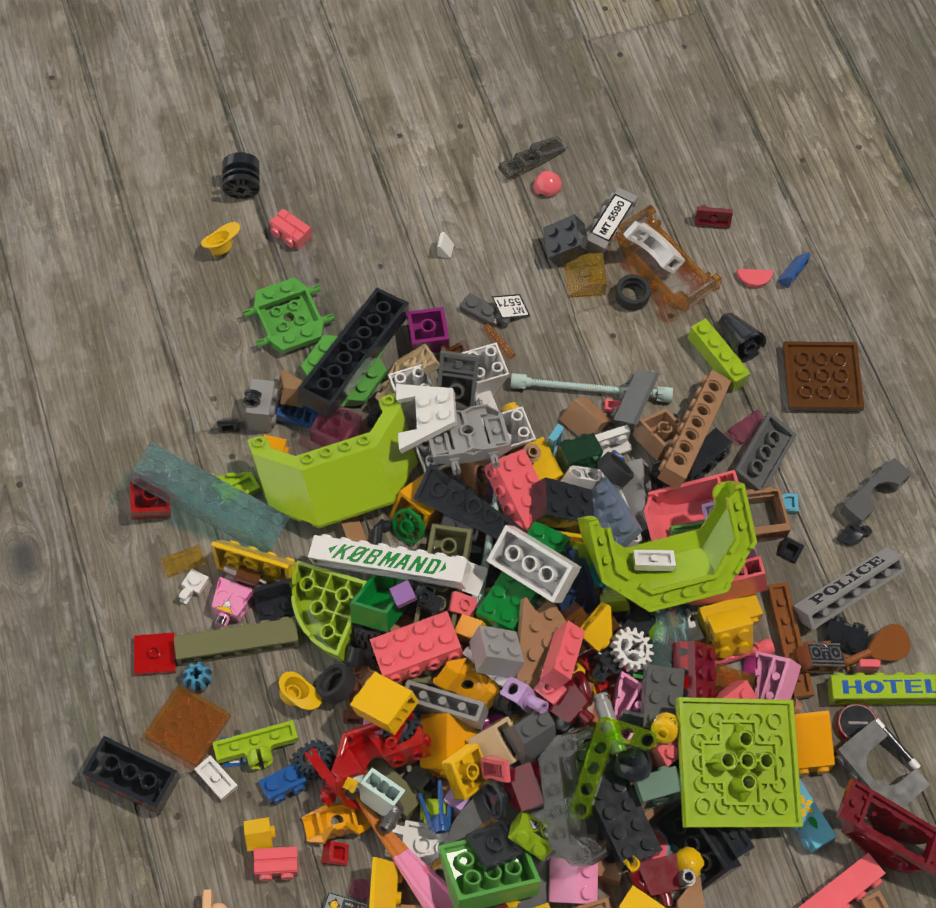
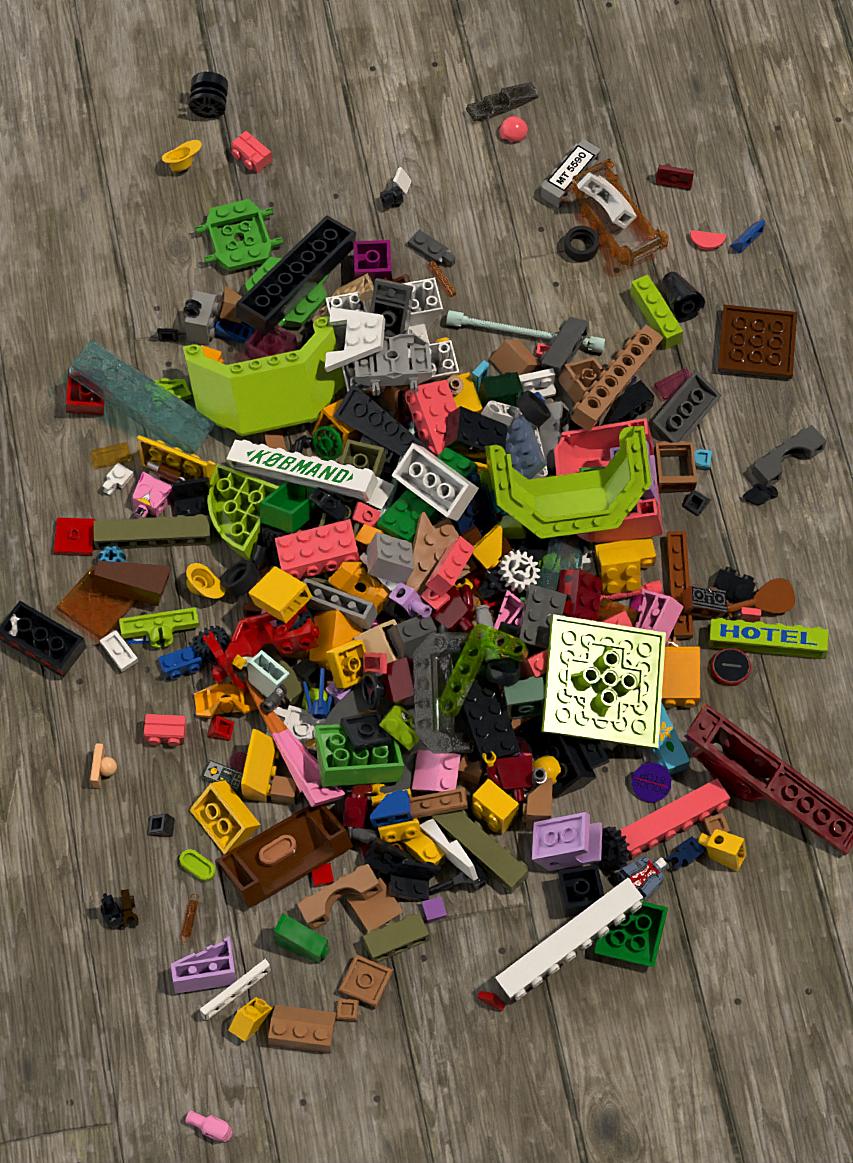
camera: 10 degrees right, 0 degrees up
yellow brick [244,817,276,851] -> none
medium lavender tile [390,580,417,608] -> none
white sticker [491,294,530,319] -> none
black brick [543,214,590,267] -> none
clear yellow slope [565,253,607,297] -> none
white plate [633,550,676,571] -> none
yellow head [651,712,679,744] -> none
light grey brick [794,547,906,630] -> none
dark grey arch [834,719,930,808] -> none
black bar [875,718,921,770] -> none
none -> reddish brown slope [89,561,171,607]
none -> black wheel [380,186,403,209]
none -> dark purple piece [632,762,672,802]

